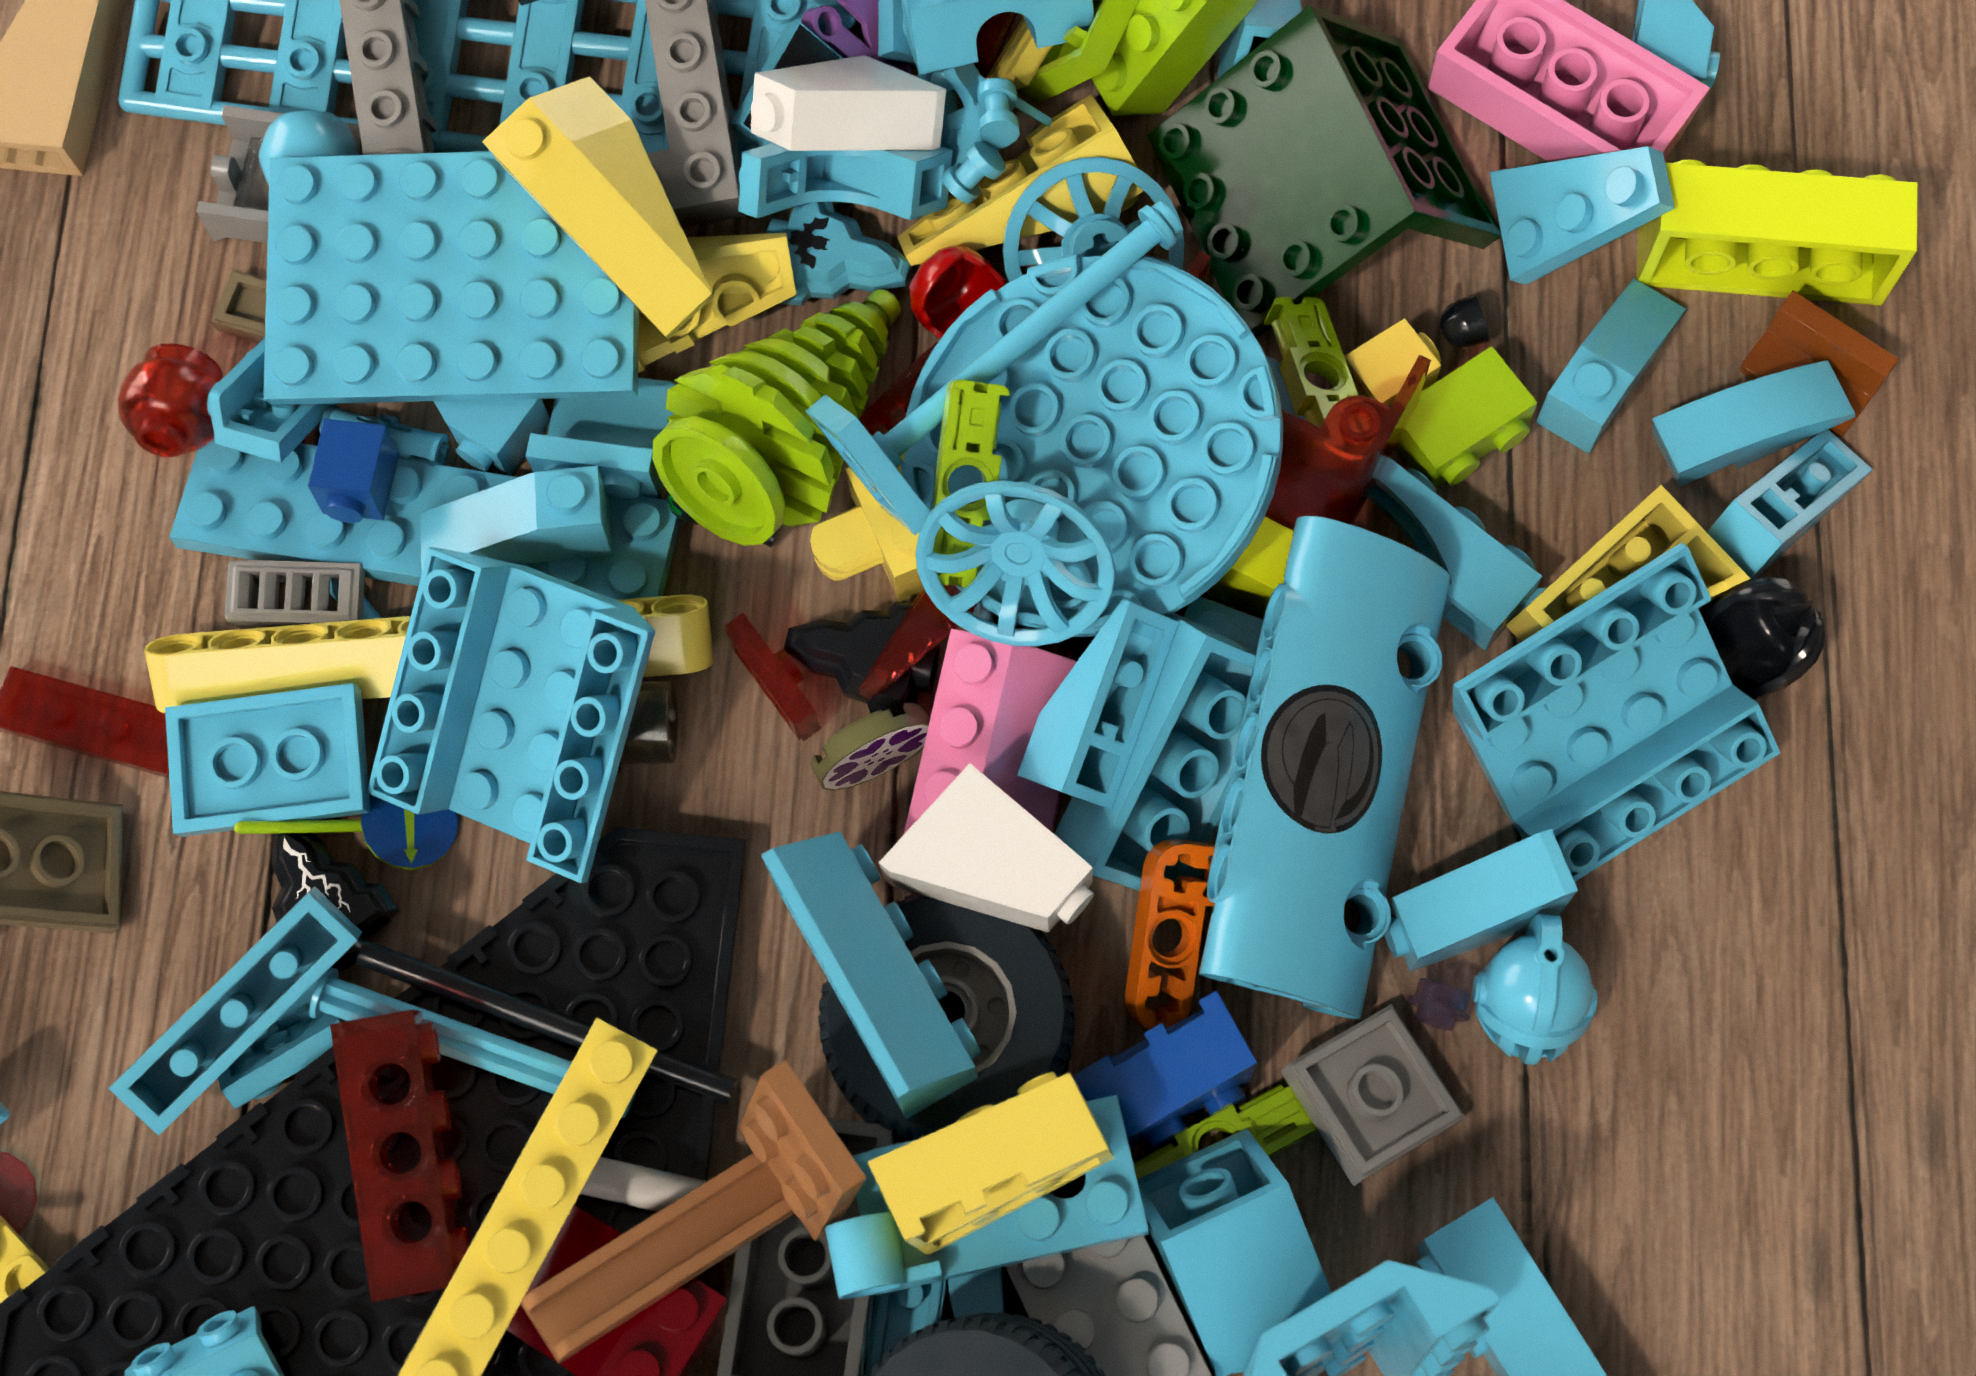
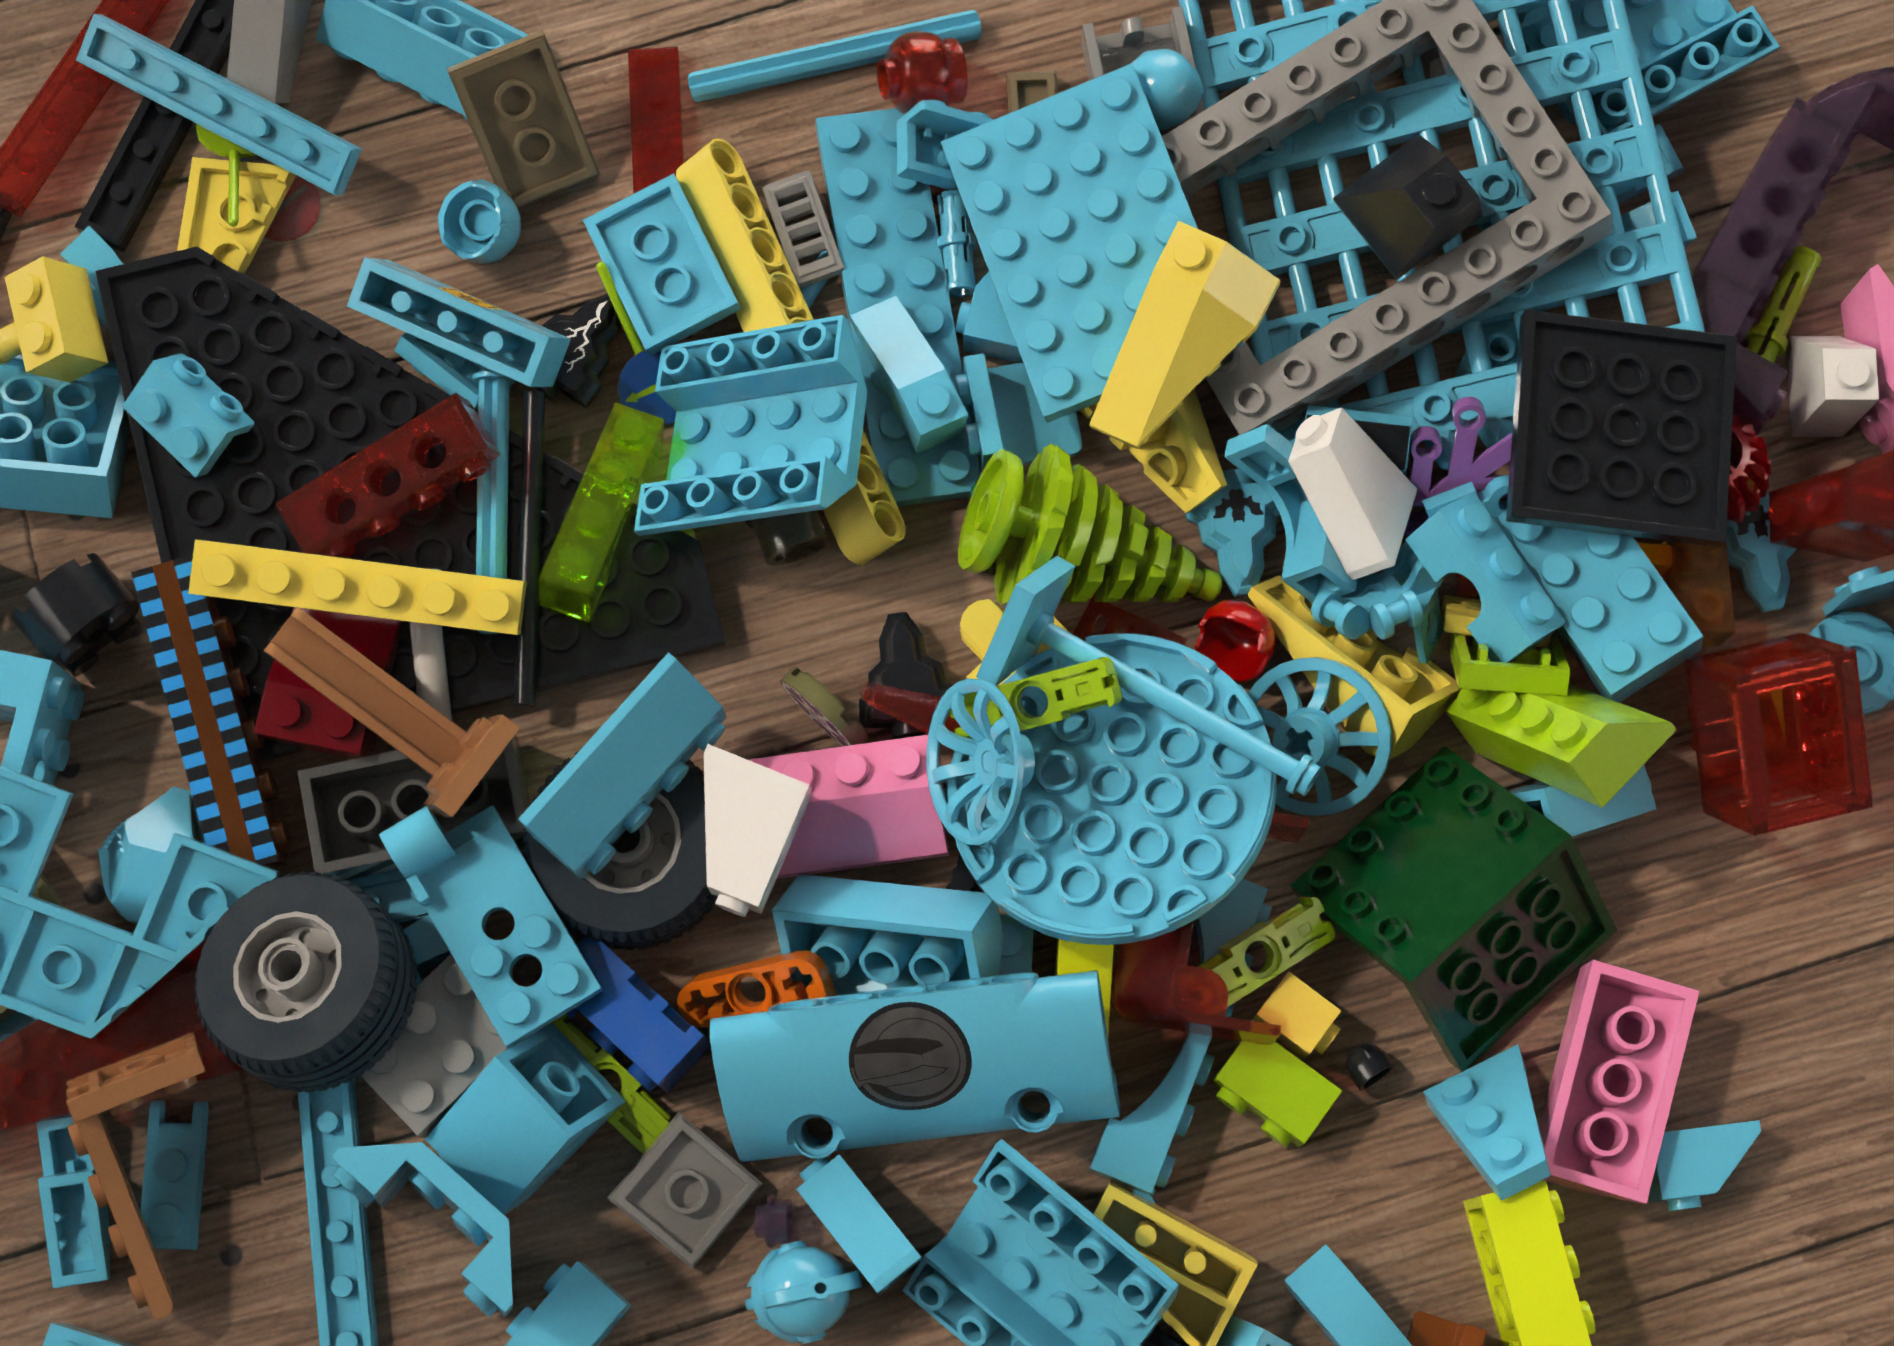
camera: 65 degrees right, 5 degrees up
blue brick [308,419,399,523] -> none
clear red plate [724,613,821,742] -> none
light yellow wedge [868,1072,1115,1256] -> none
medium azure slope [1017,600,1179,810] -> none
medium azure slope [1536,278,1686,454] -> none
none -> medium azure hair [438,179,521,264]
none -> clear neon green arch [539,402,664,622]
none -> medium azure axle [688,10,982,102]

